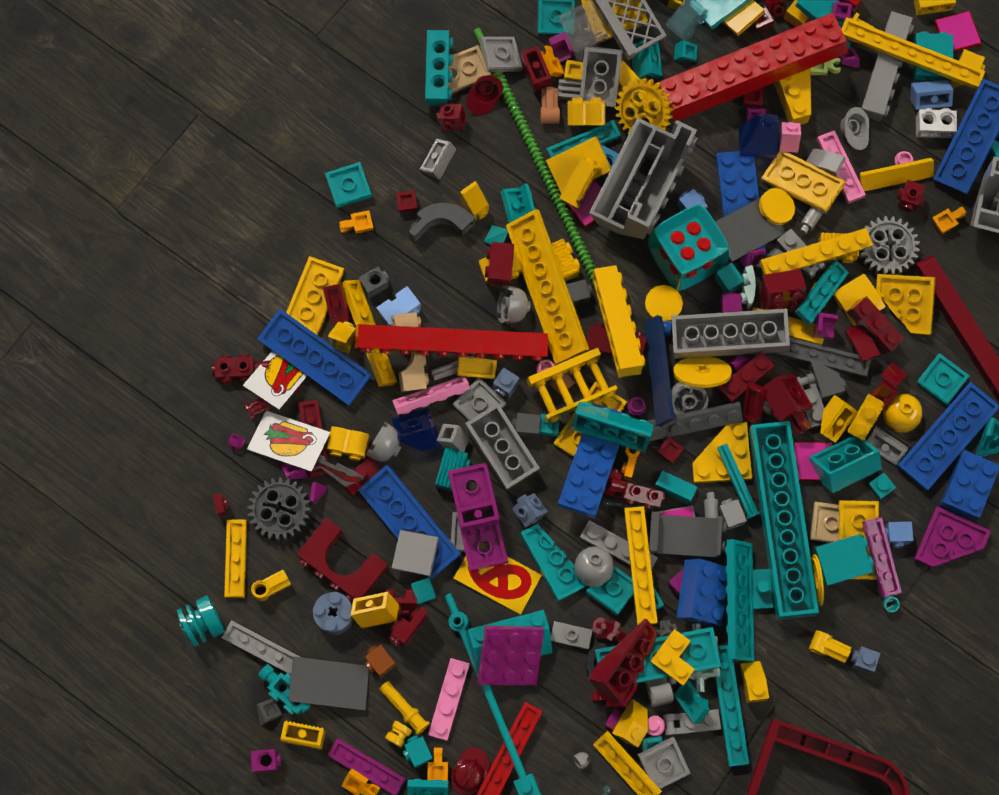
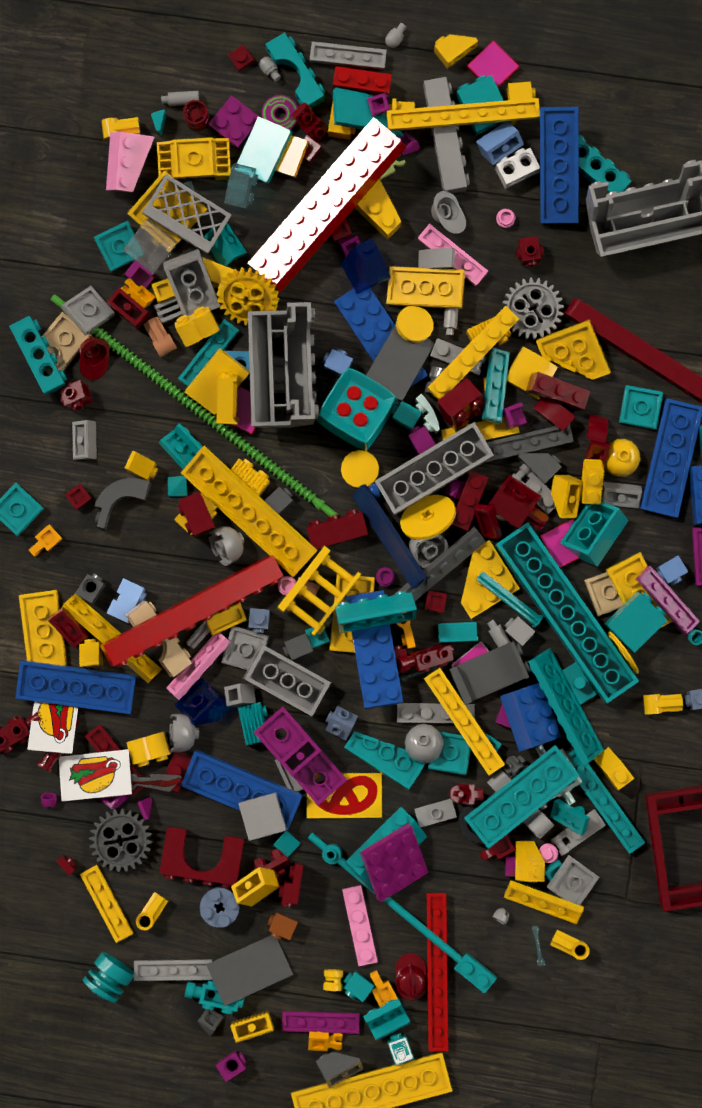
camera: 30 degrees left, 10 degrees up
yellow pin [379,681,430,735] -> none
dark red wedge [588,619,657,707] -> none
yellow brick [592,265,645,378] -> none
yellow plate [651,629,695,686] -> none
teal slope [674,40,698,63] -> none
magenta slope [739,249,766,267] -> none
bright pink brick [779,122,801,153] -> none
yellow tile [860,158,934,191] -> none
teal plate [868,473,896,500] -> none
light orange plate [931,207,967,235] -> none

